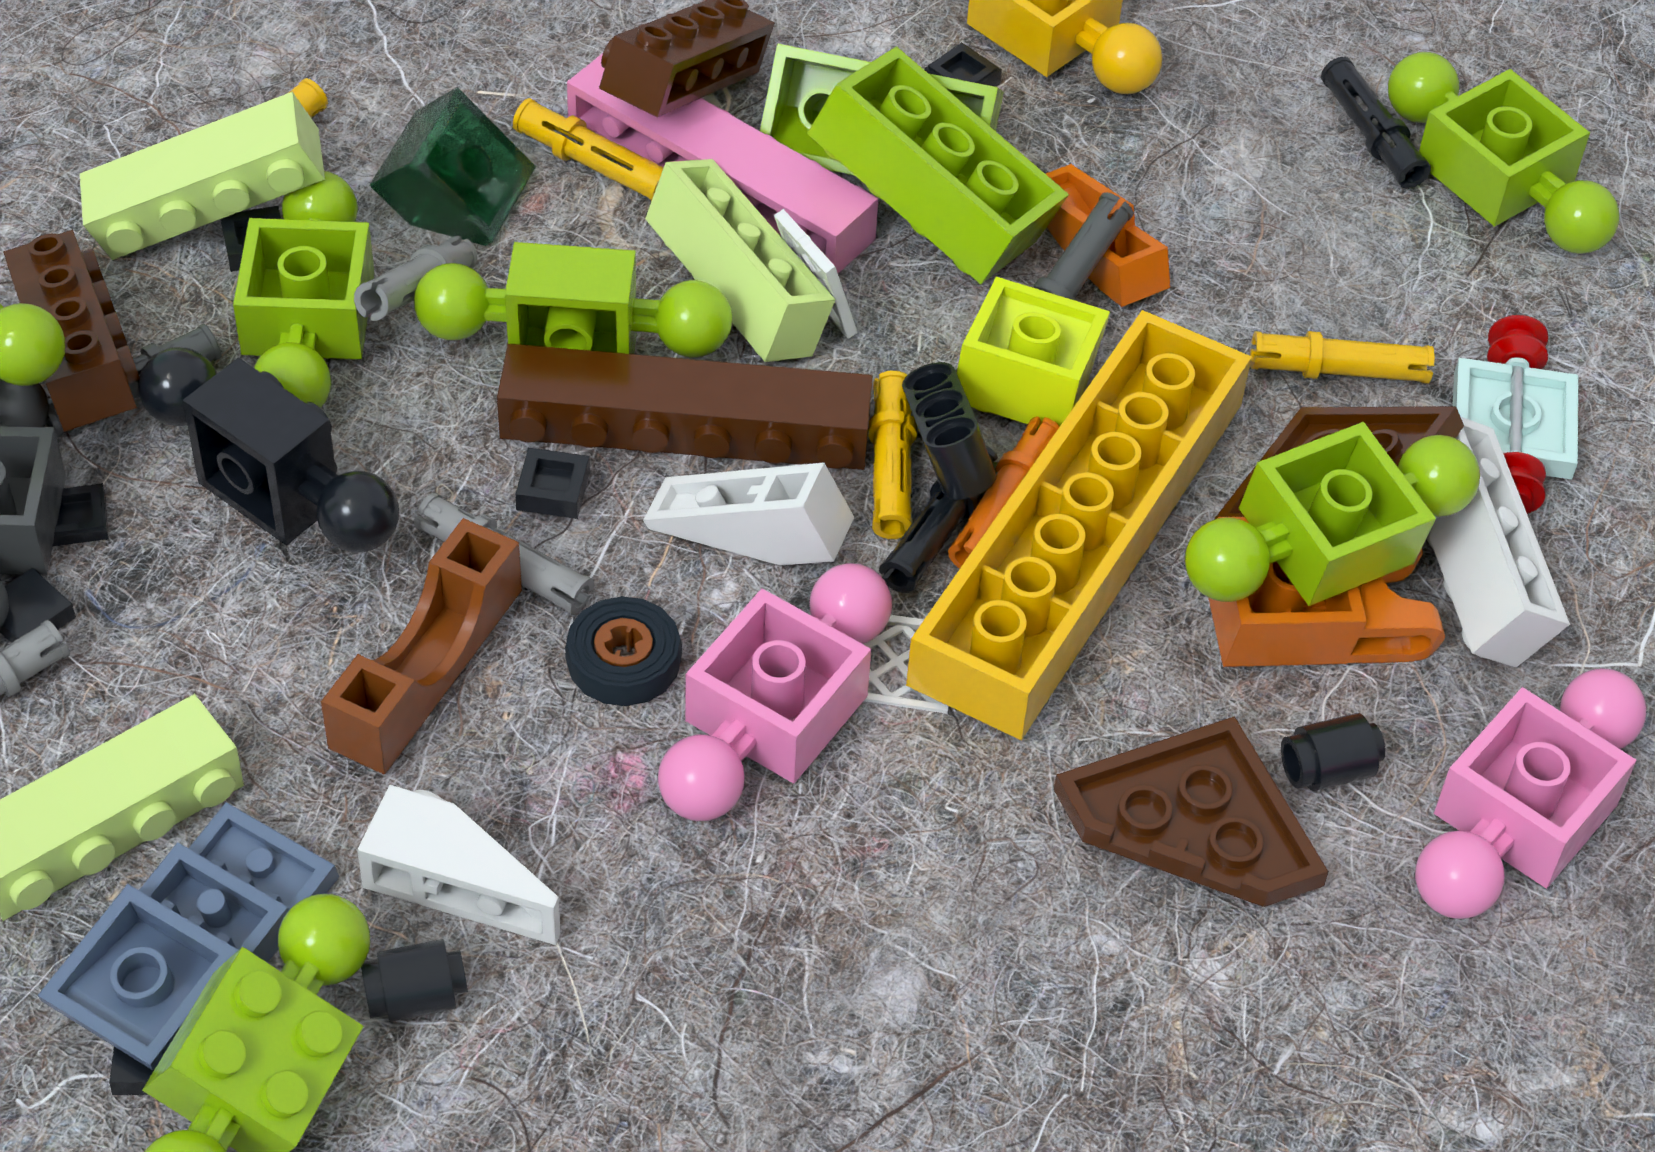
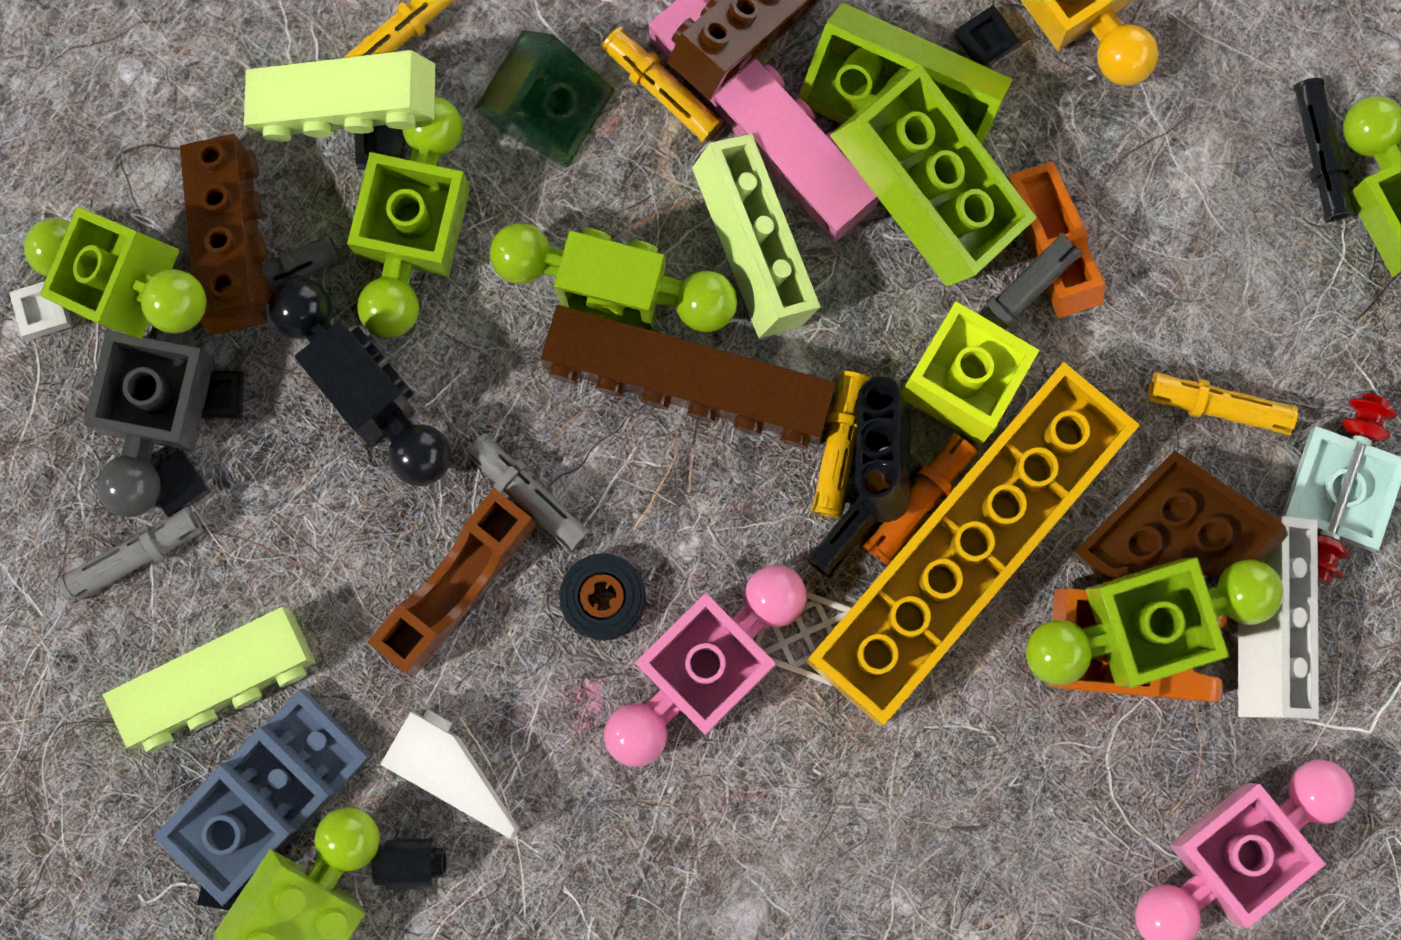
camera: 20 degrees right, 30 degrees up
light grey pin [354,236,477,321] -> none
black plate [515,447,590,519] -> none
white slope [643,463,854,565] -> none
white window [774,209,858,339] -> none
reddish brown plate [1054,716,1329,907] -> none
black brick [1281,713,1385,791] -> none

